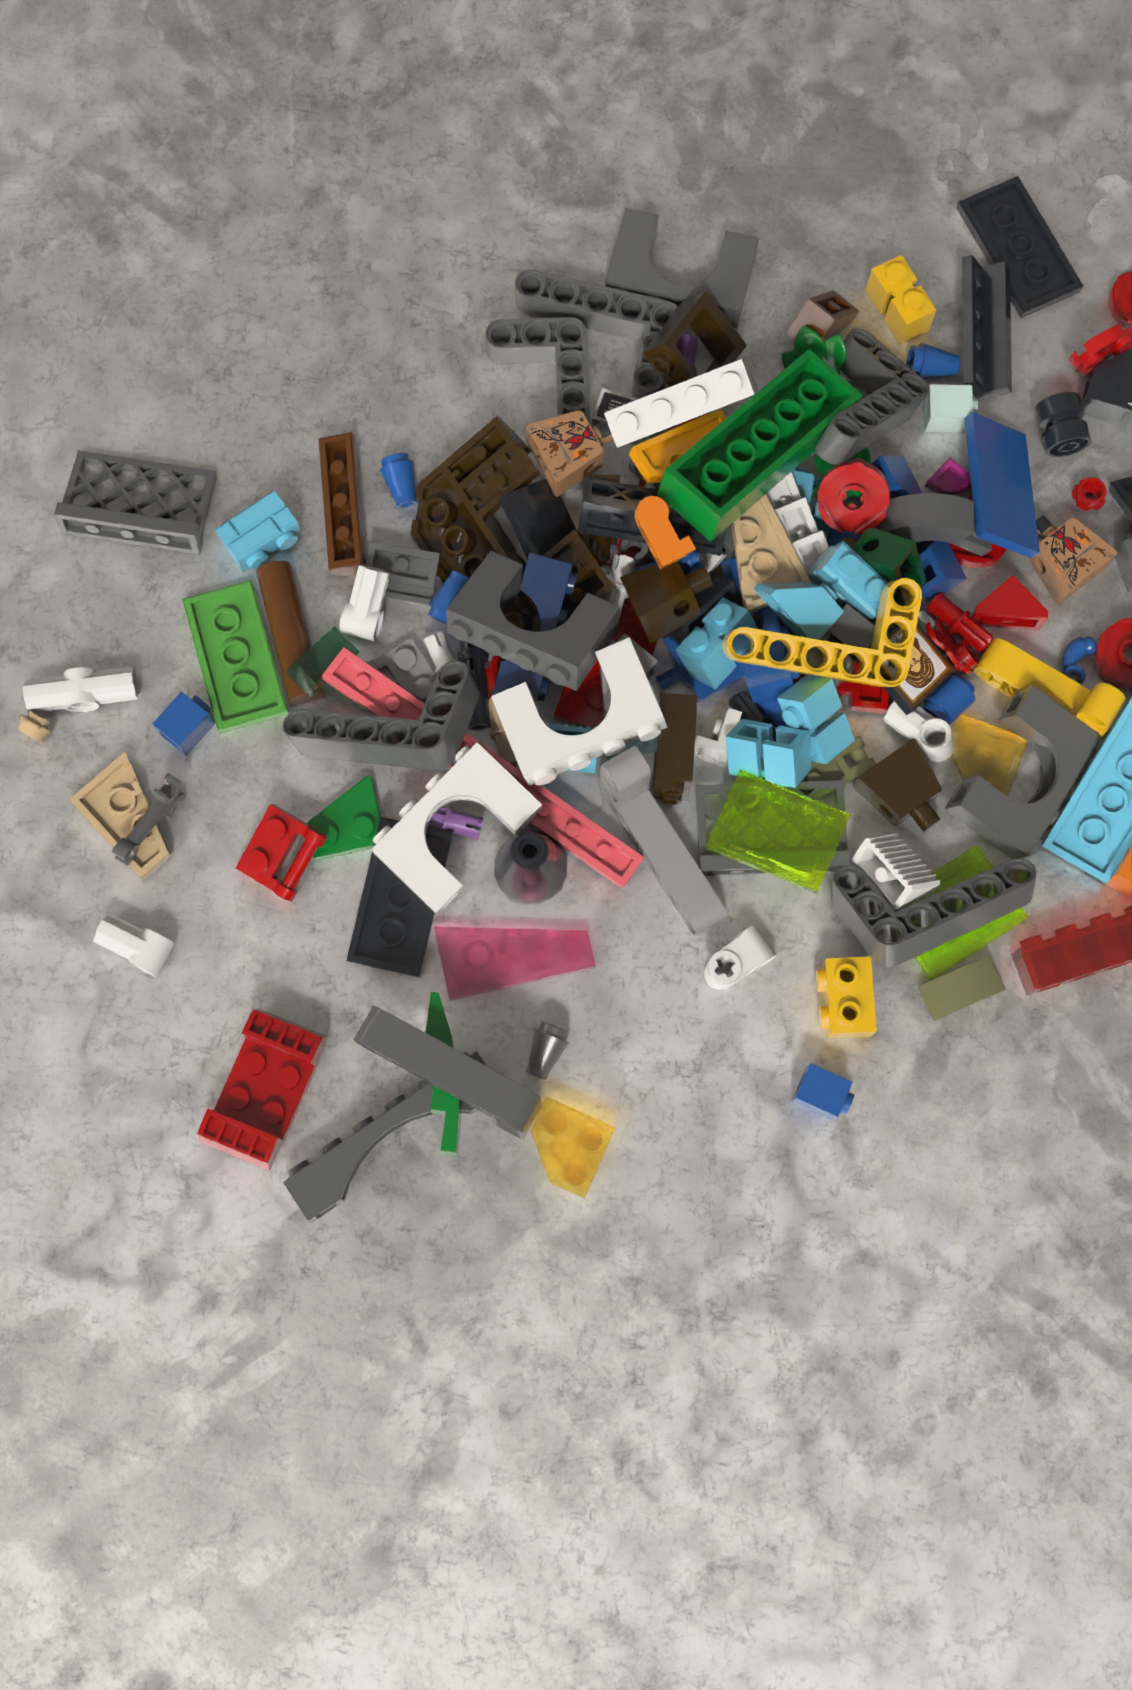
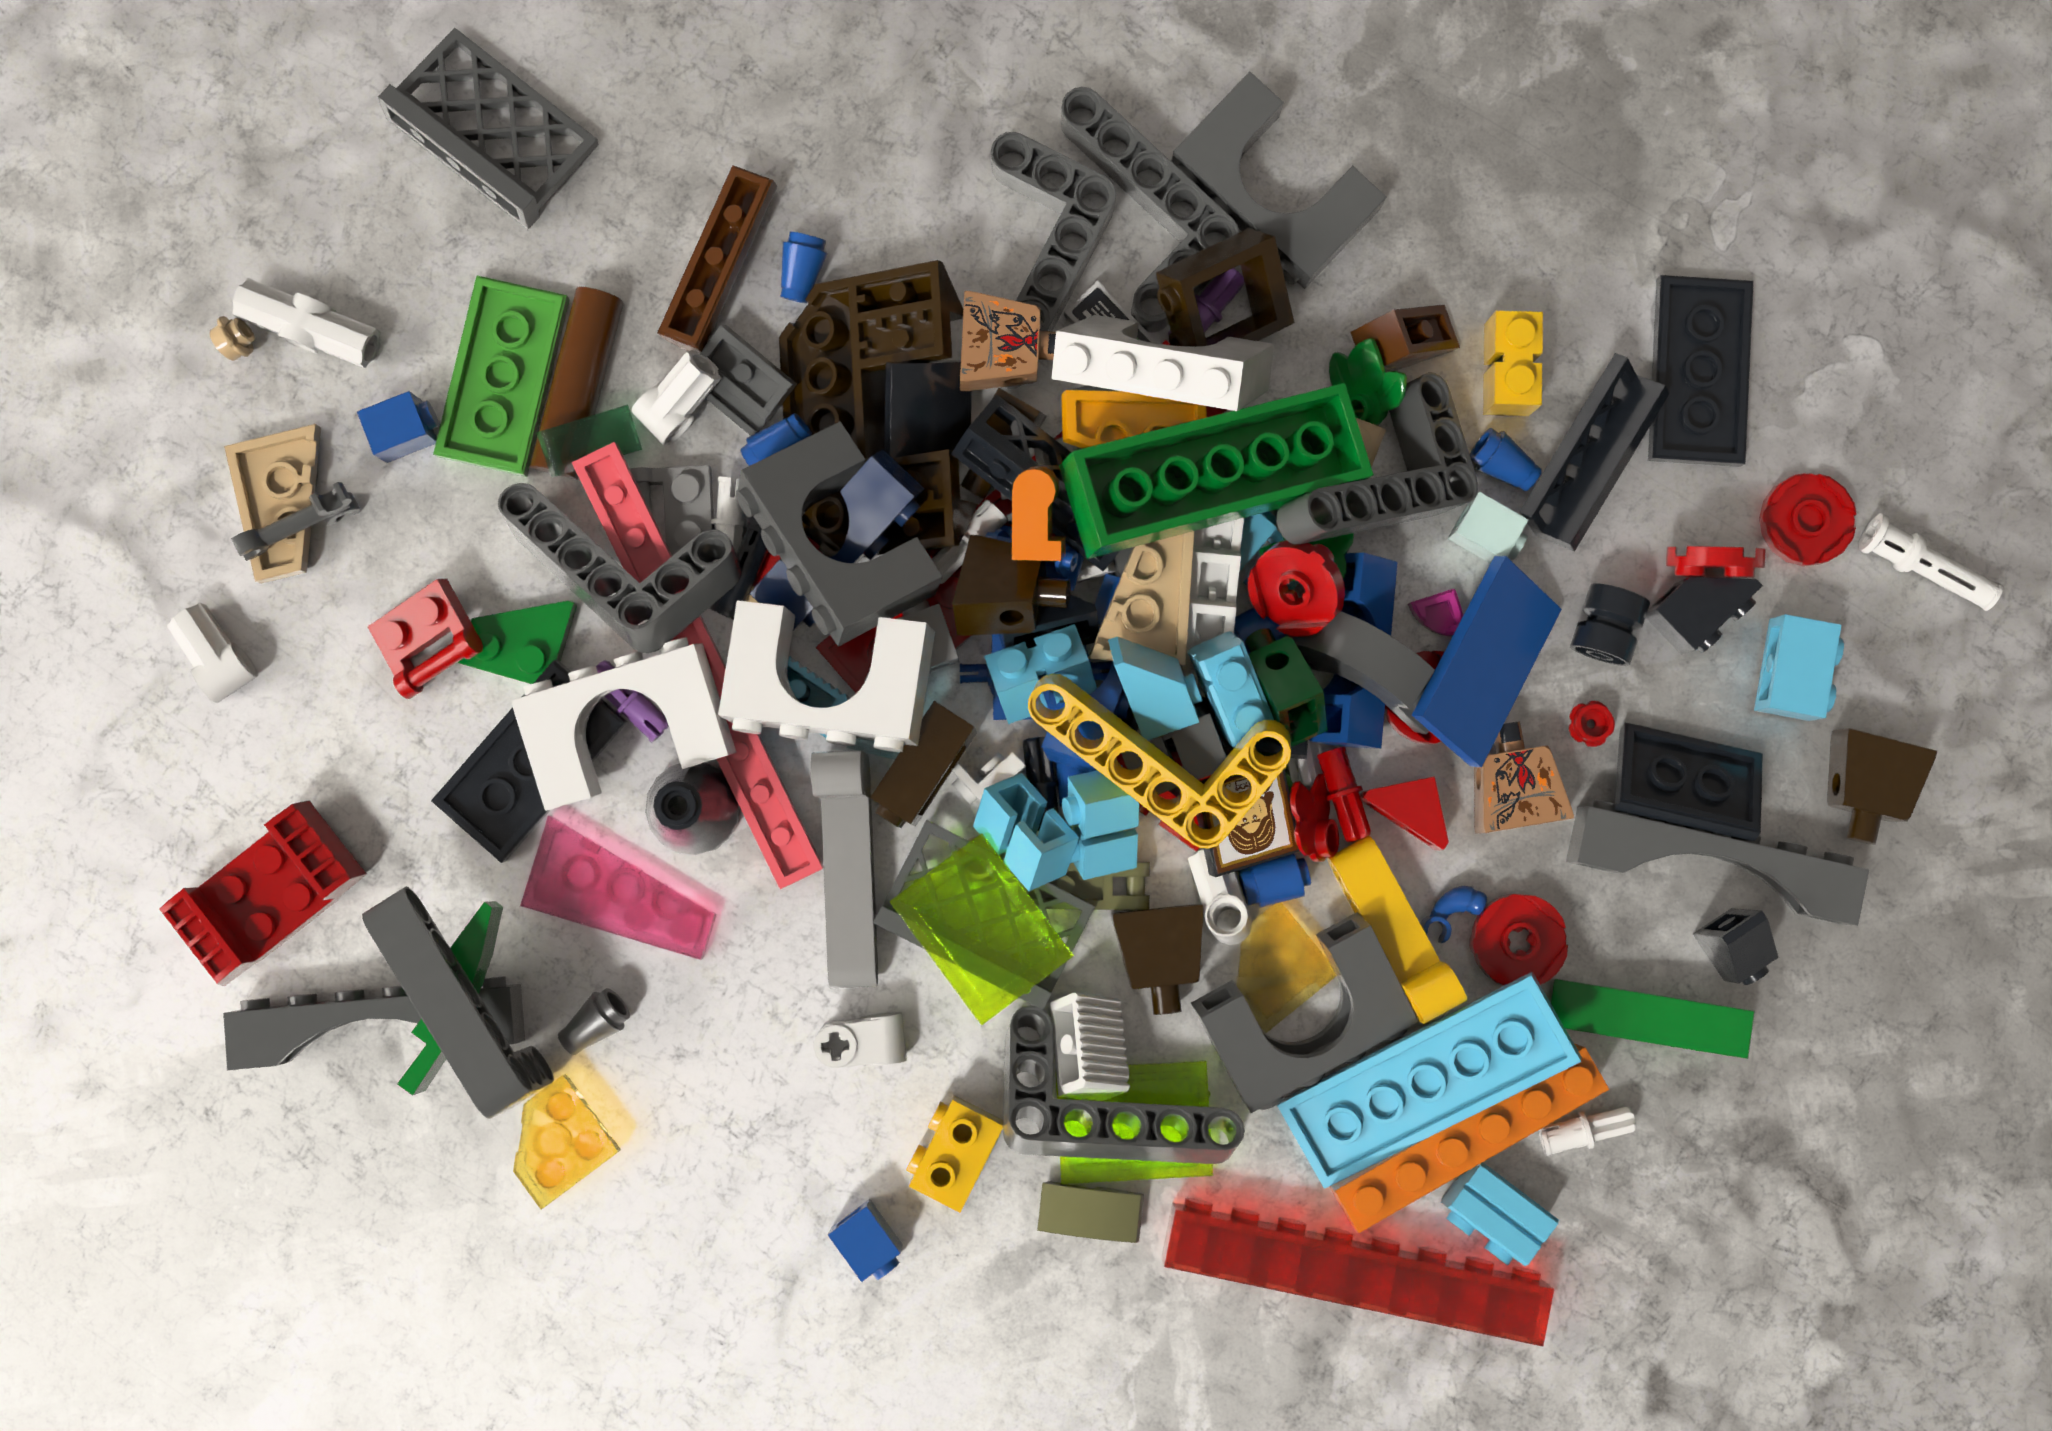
camera: 30 degrees right, 10 degrees up
medium azure brick [215,490,302,572] -> none

